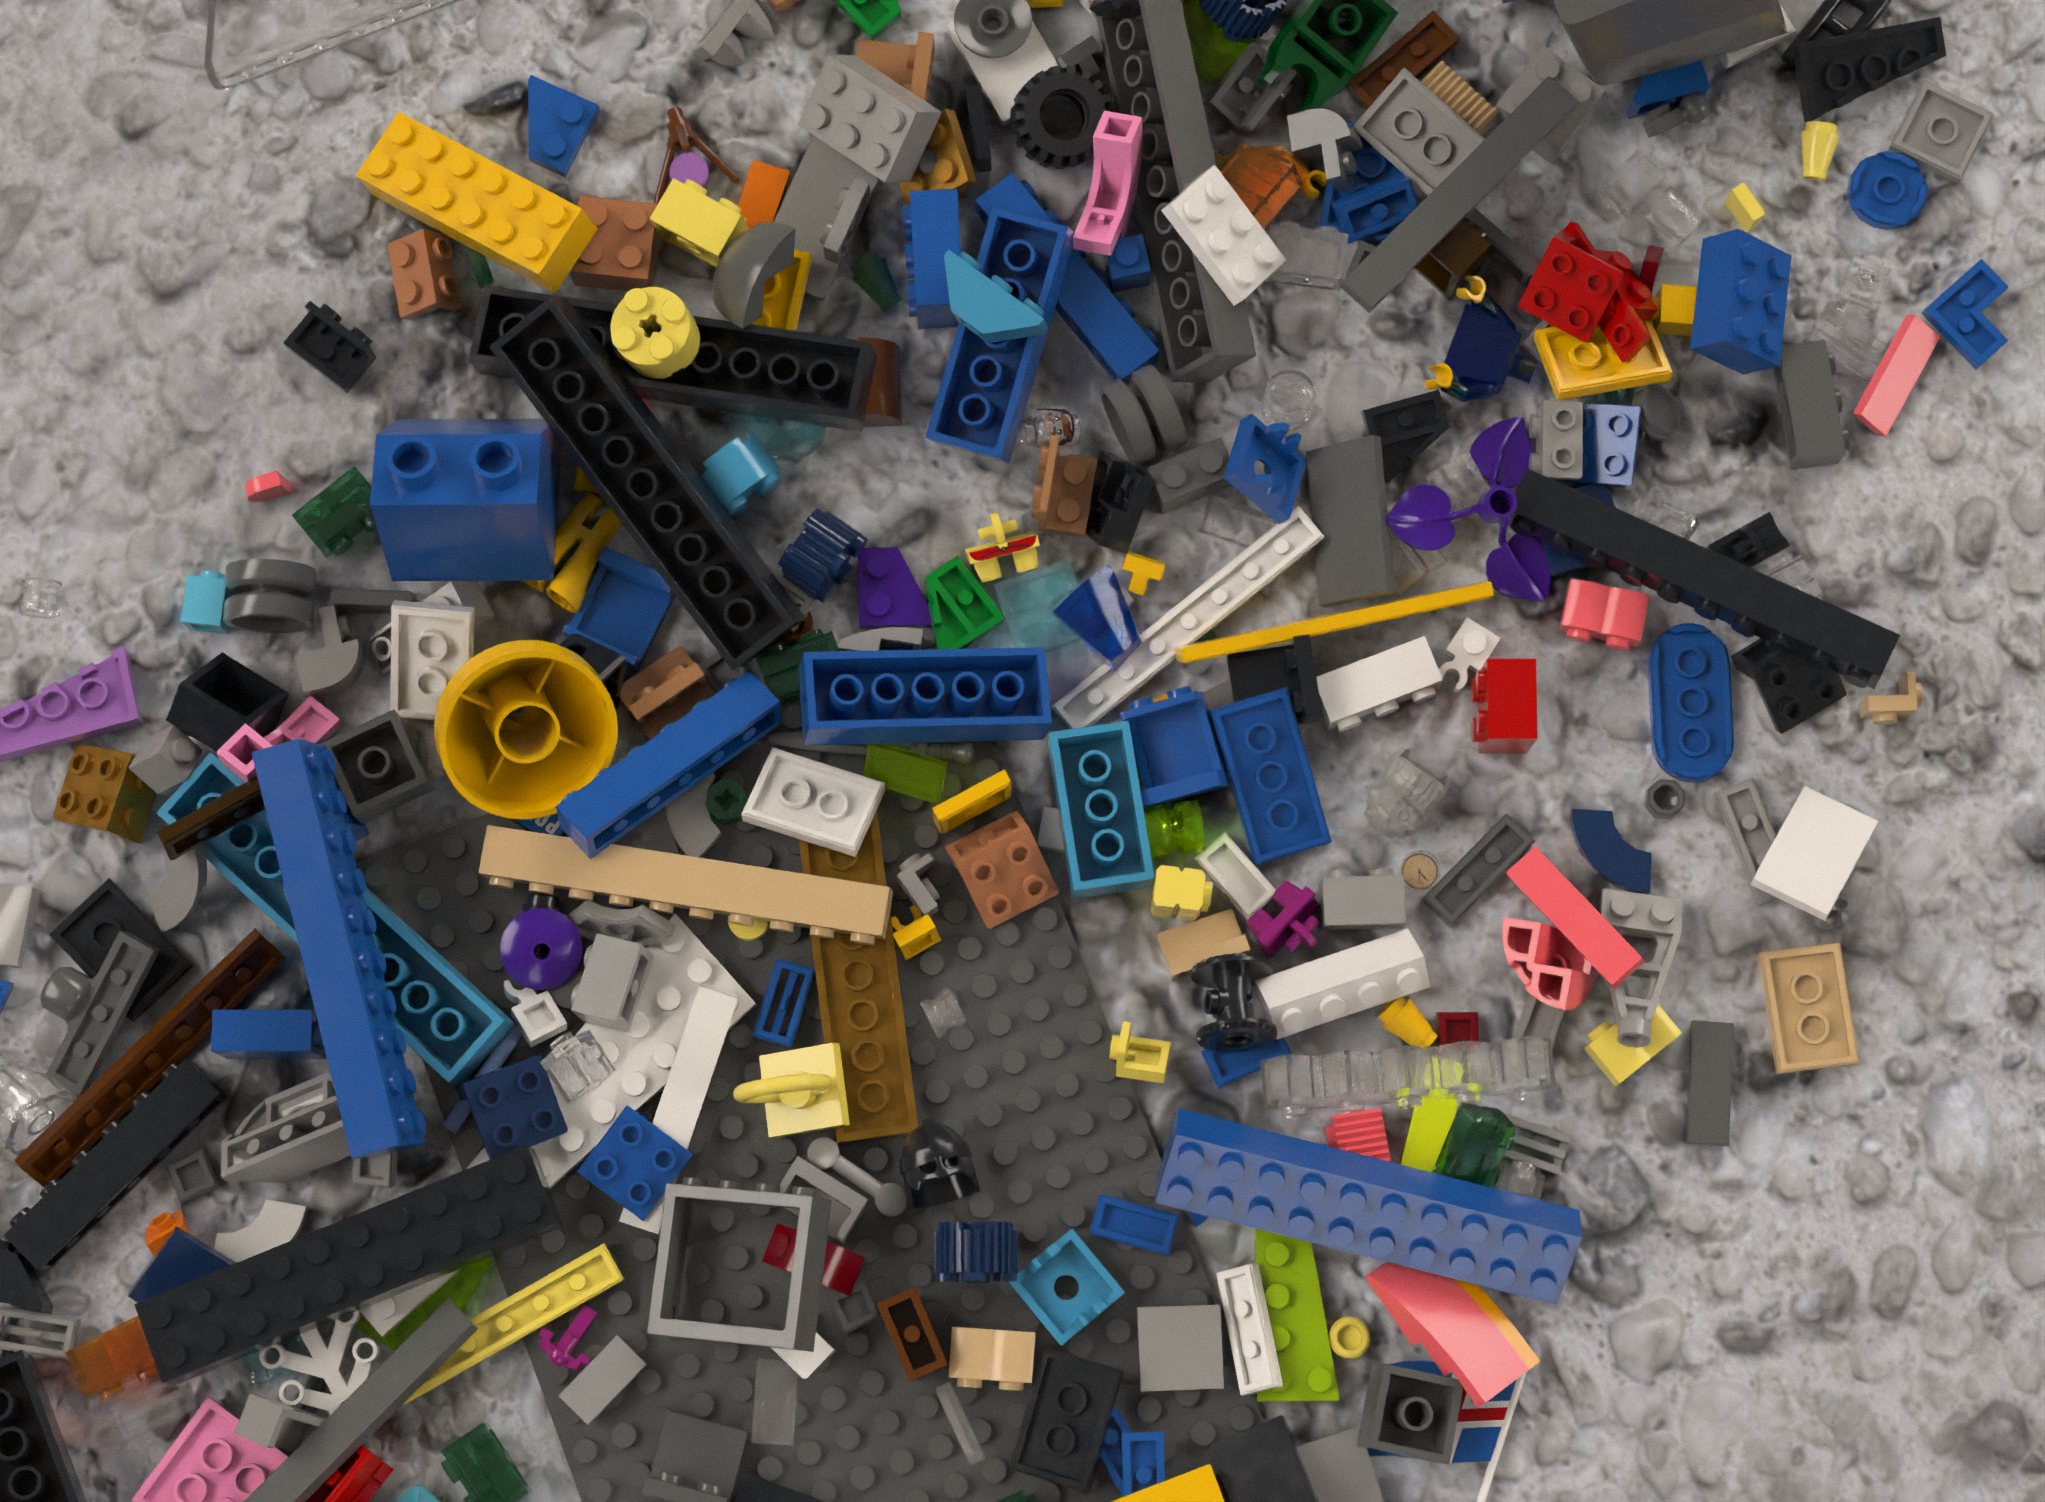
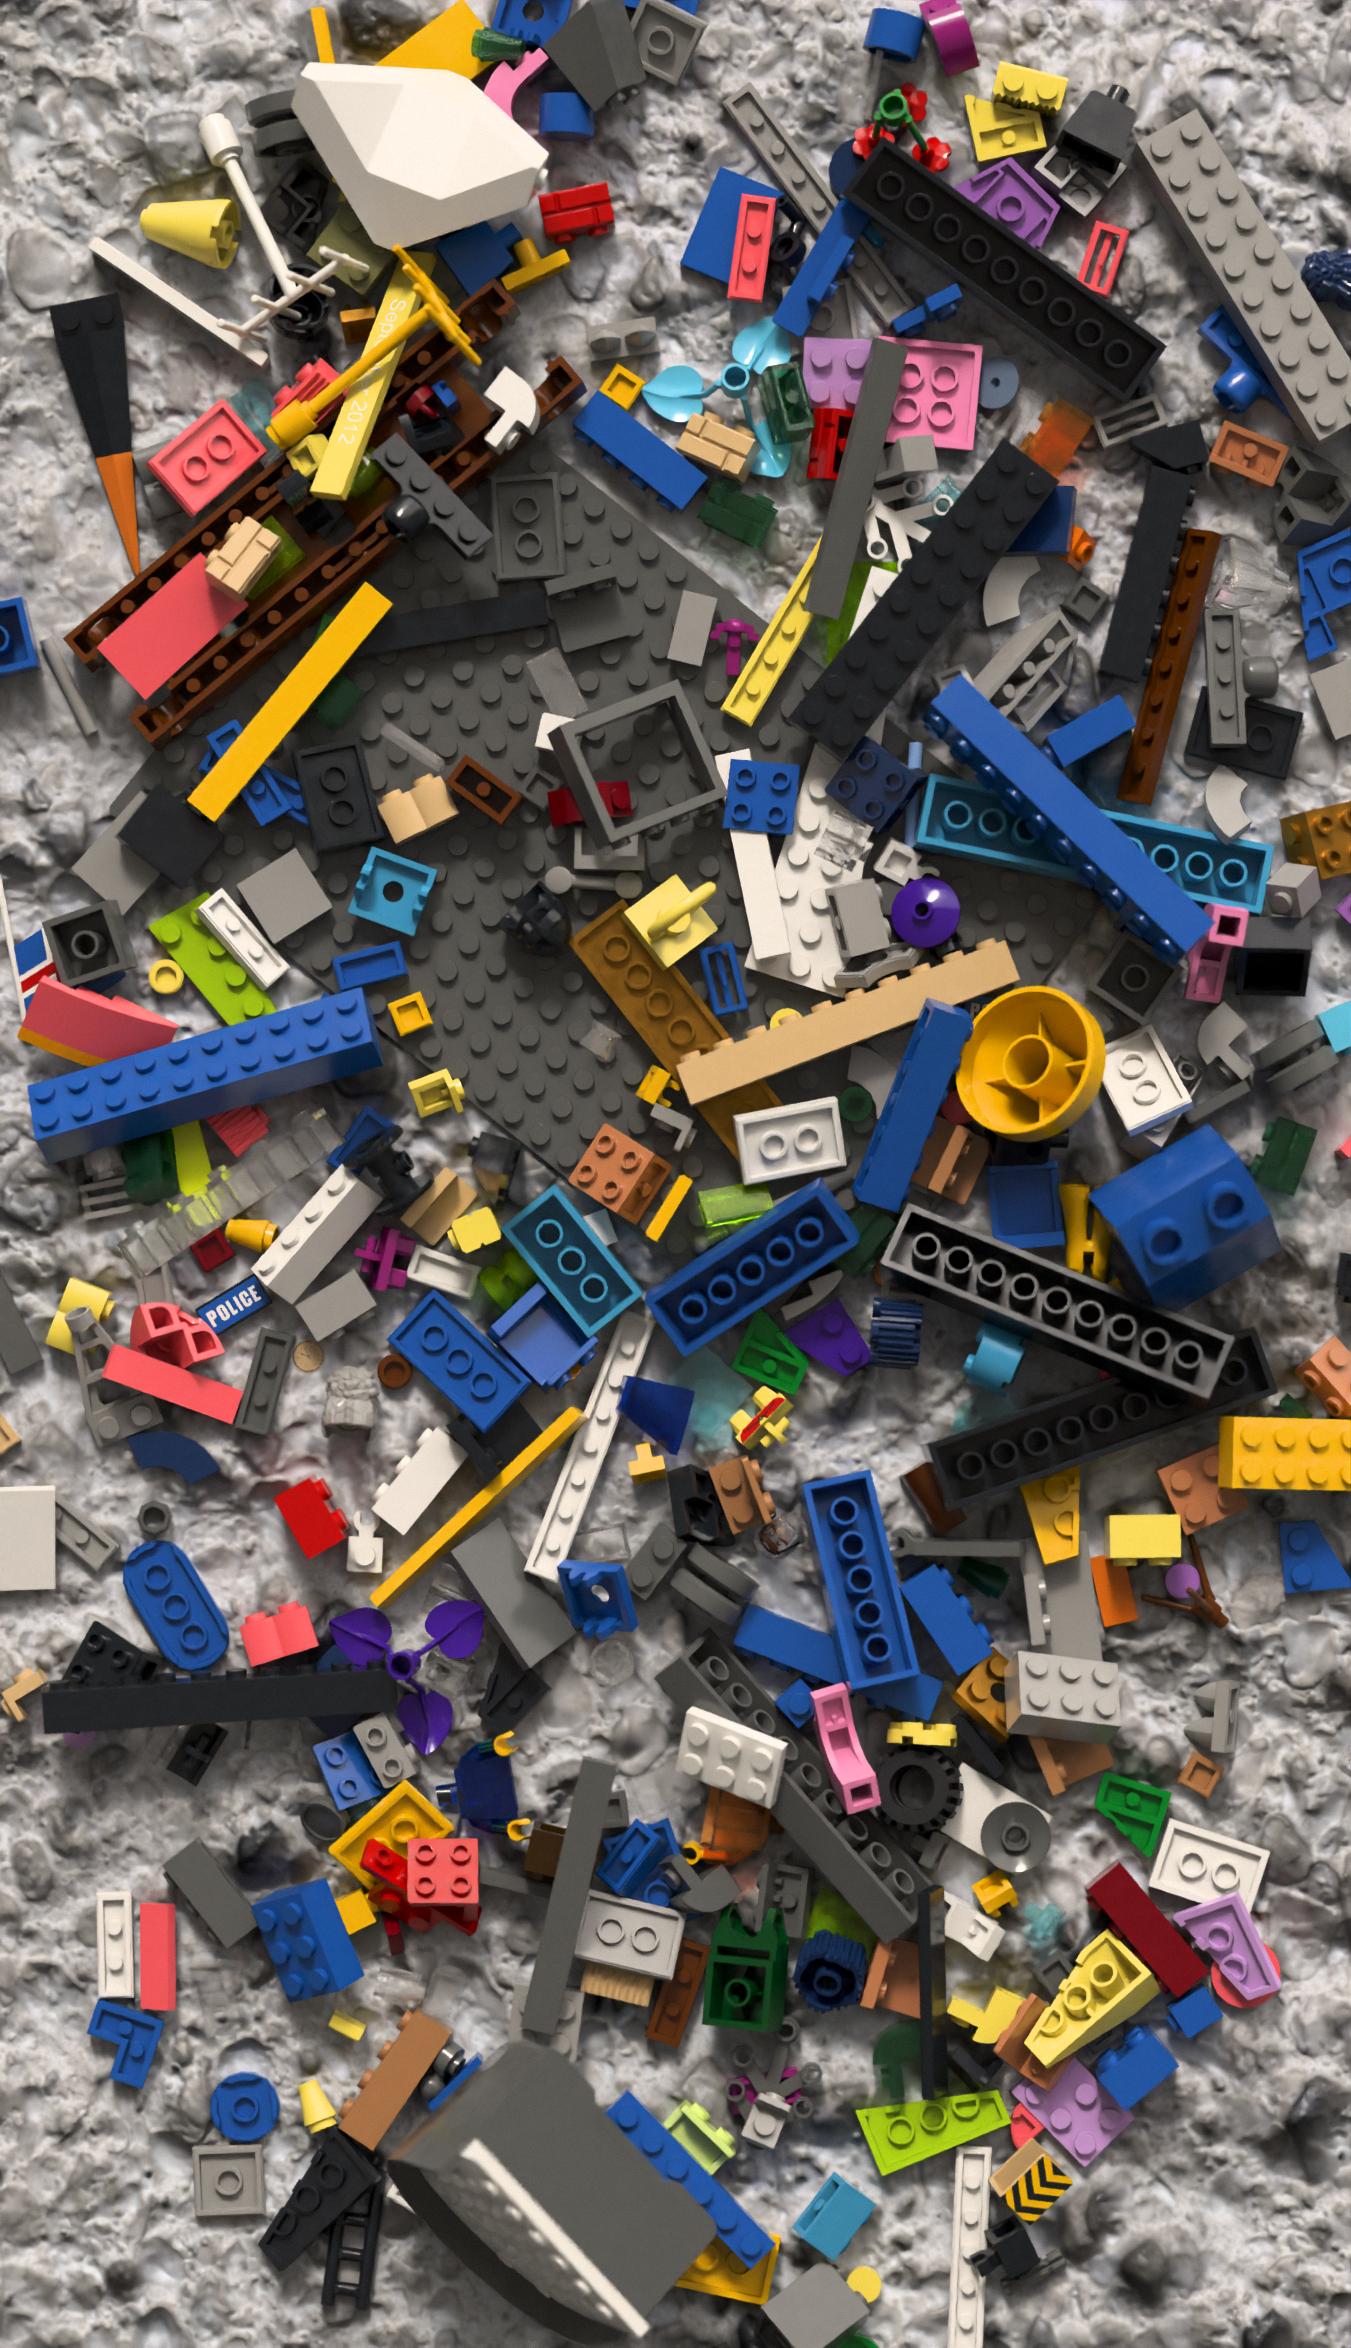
camera: 150 degrees right, 10 degrees up
dark brown tile [156,776,265,861] -> none
light yellow brick [611,287,700,379] -> none
dark grey brick [711,222,796,329] -> none
dark blue brick [934,1221,1018,1283] -> none
dark azure slope [944,249,1048,343] -> none
none -> white tile [96,1891,135,1998]
none -> tile [195,1273,273,1337]
none -> medium nougat brick [337,2006,453,2151]
none -> reddish brown tile [377,1354,413,1389]
none -> yellow tile [388,991,433,1037]
none -> black wedge [468,1131,523,1211]
none -> light yellow plate [887,1722,957,1747]
none -> dark grey tile [891,1528,1026,1557]
none -> coral tile [941,1088,973,1124]
none -> sand blue piece [978,357,1020,409]

